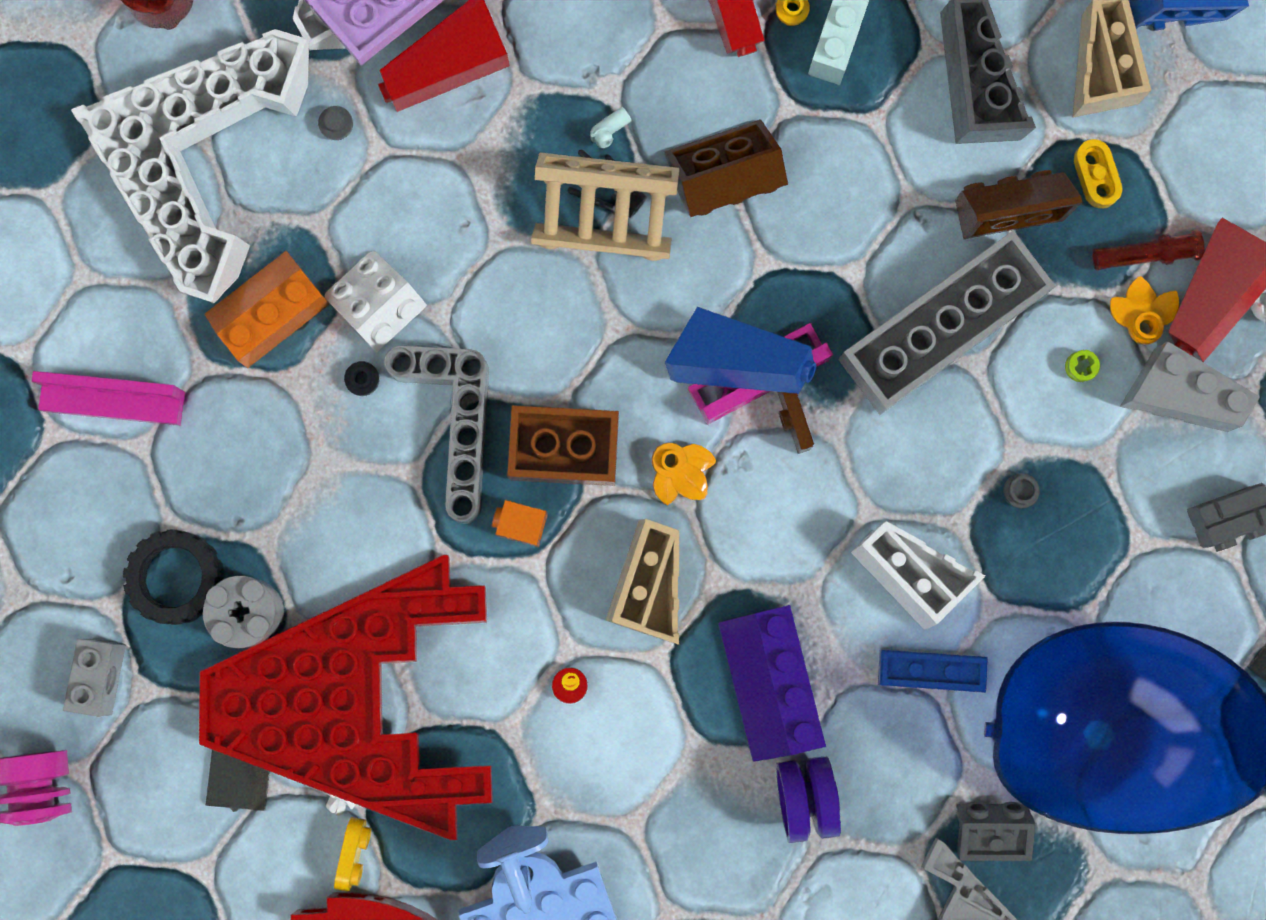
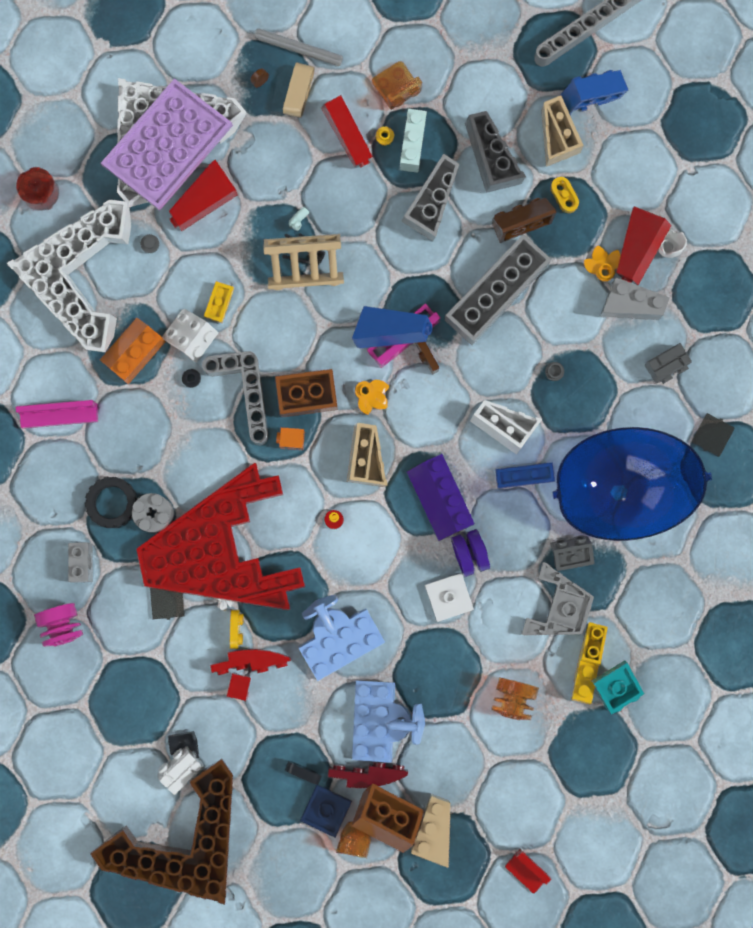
camera: 10 degrees left, 0 degrees up
reddish brown slope [664,119,788,218] -> none
lime bush [1065,350,1100,382] -> none
clear red pin [1092,229,1205,271] -> none
none -> yellow plate [204,281,234,323]
none -> light grey wedge [401,154,459,242]
none -> white plate [425,573,474,622]

